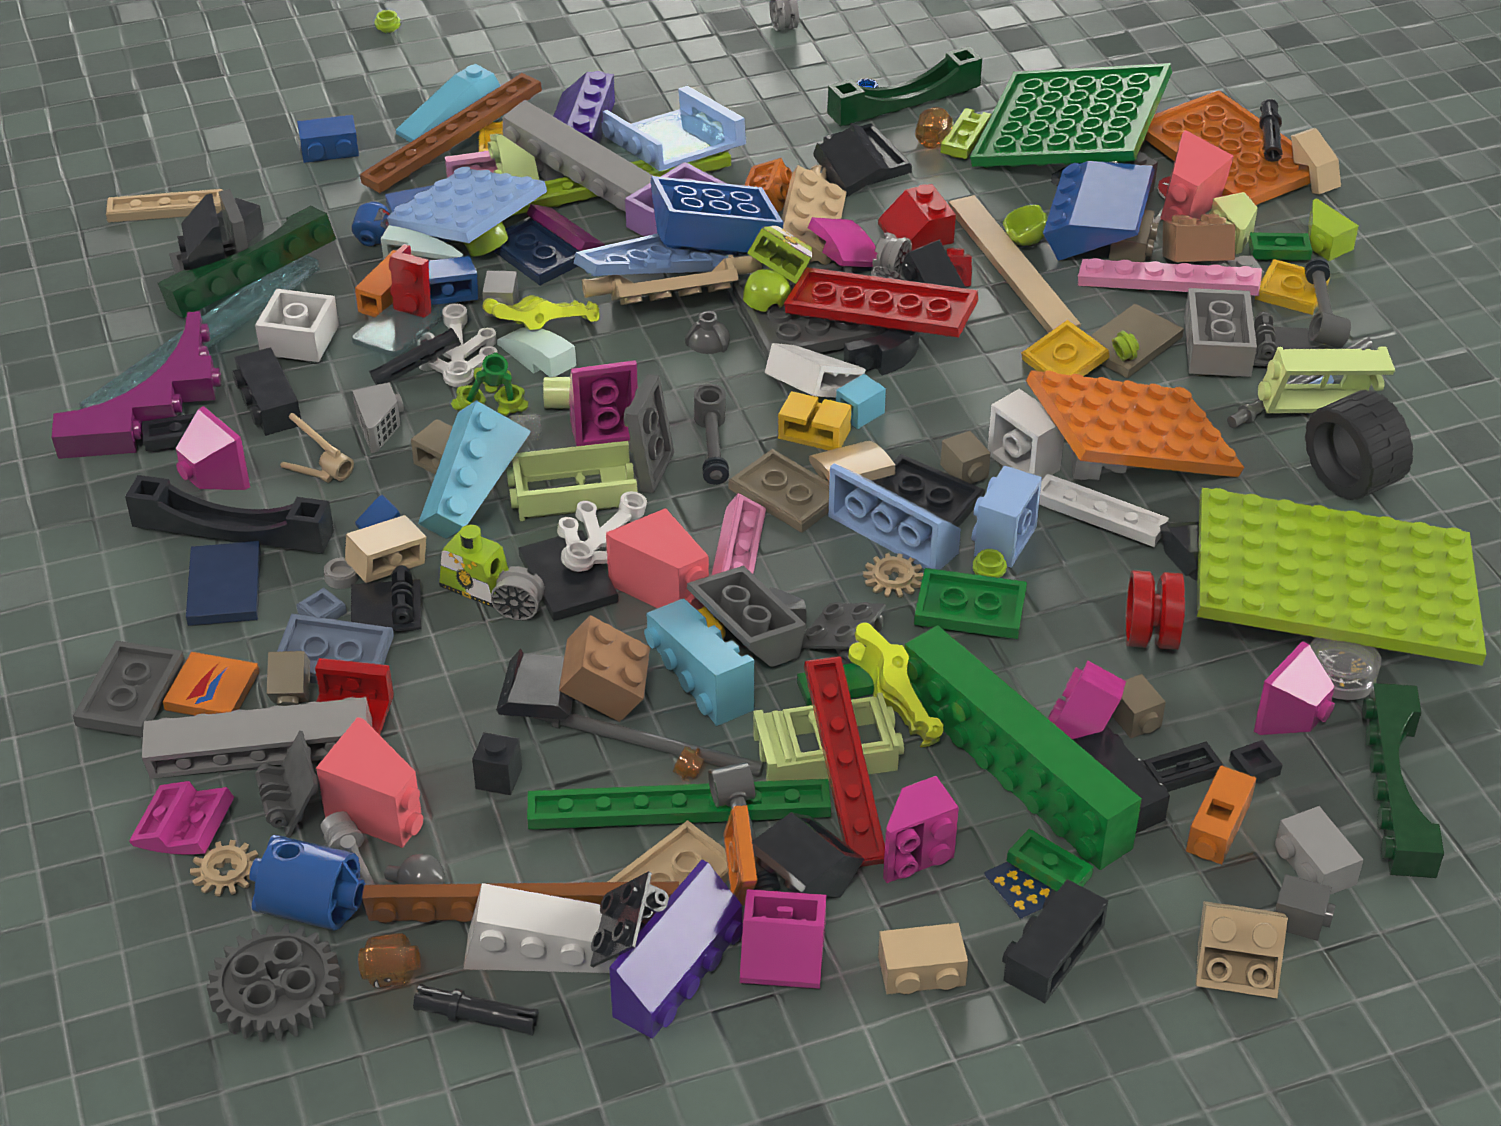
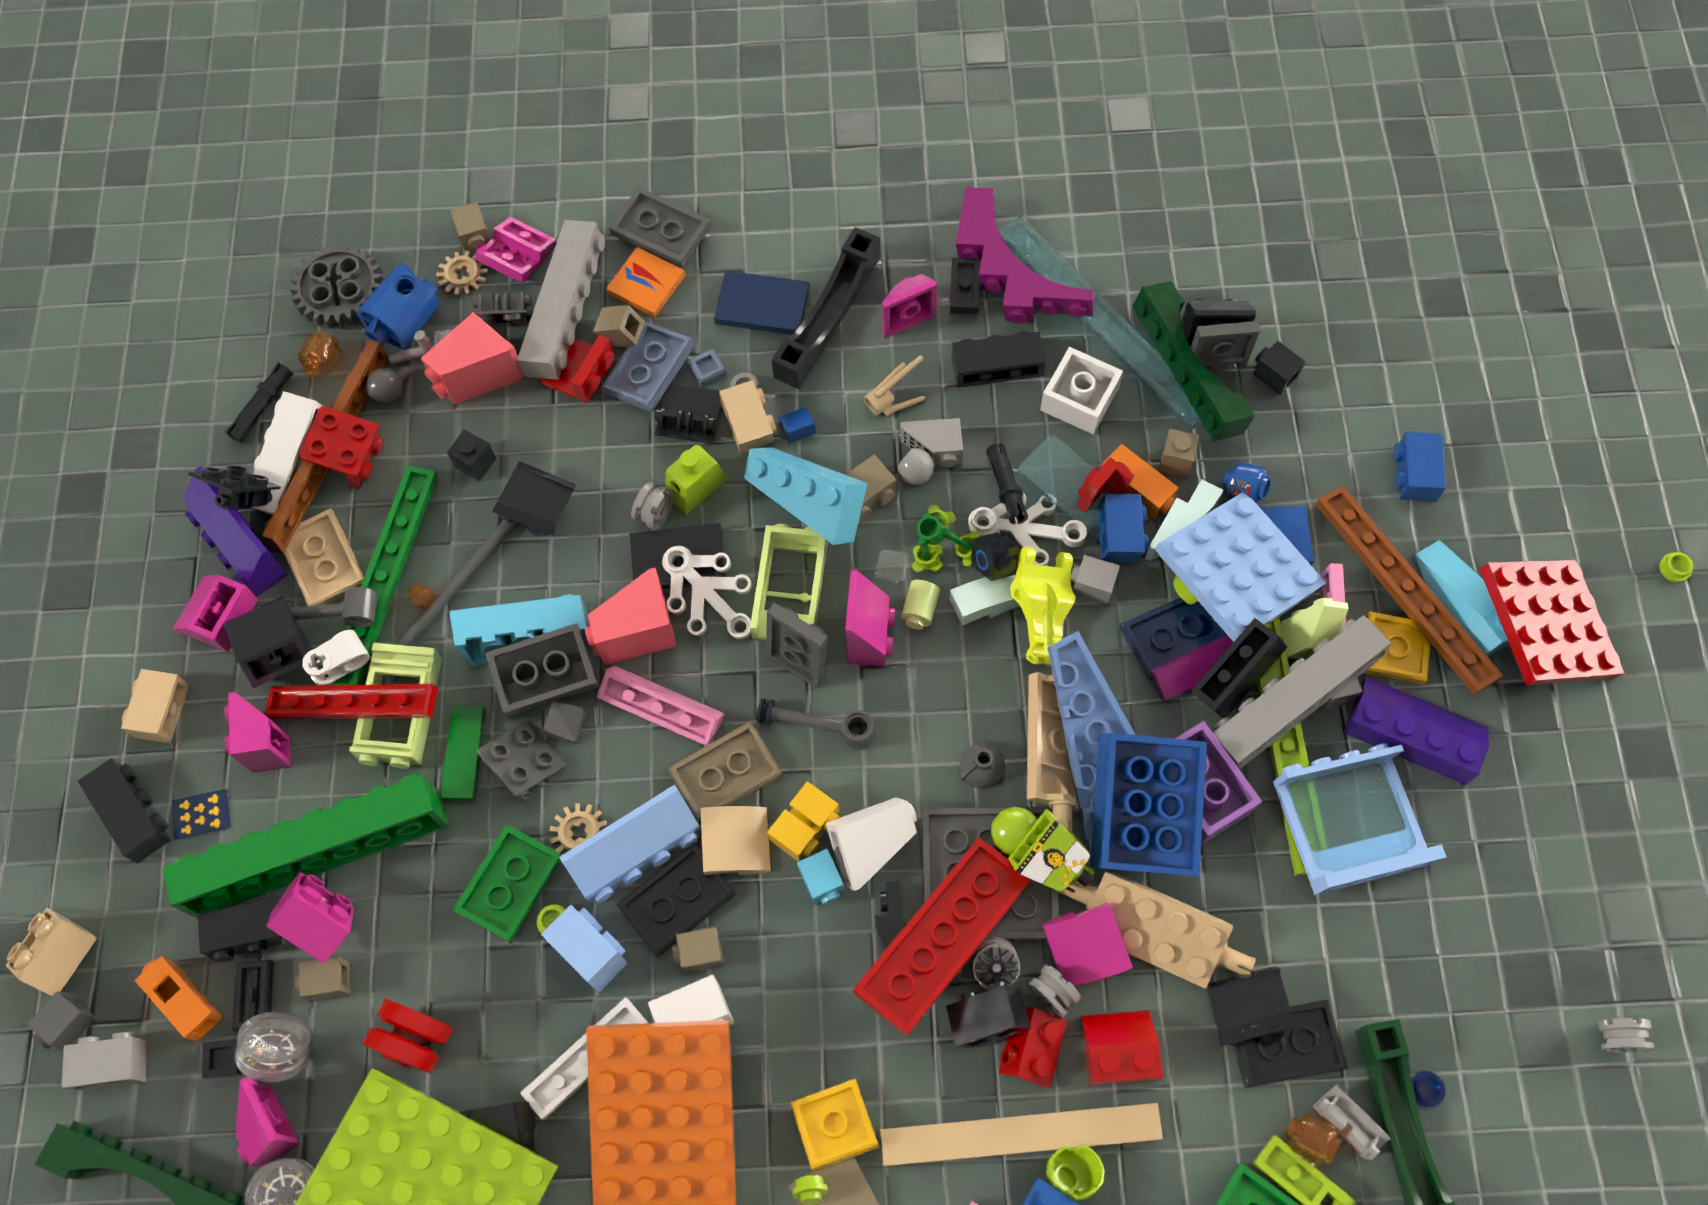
camera: 110 degrees right, 25 degrees up
tan tile [106,189,223,222] -> none
medium nougat brick [559,615,650,722] -> none
orange tile [723,805,757,906] -> none
orange bracket [744,158,792,212] -> none
neon yellow animal [848,623,943,747] -> none
green plate [1006,829,1094,891] -> none
none -> clear piece [235,1012,310,1082]
none -> red bracket [300,406,384,490]
none -> white piece [302,630,370,685]
none -> dark tan brick [450,202,491,251]
none -> light grey piece [897,448,934,485]
none -> black brick [971,532,1019,581]
none -> dark tan brick [1158,428,1199,477]
none -> black brick [1191,618,1288,718]
none -> light grey hinge [1312,1084,1390,1161]
none -> plate [1479,560,1624,685]

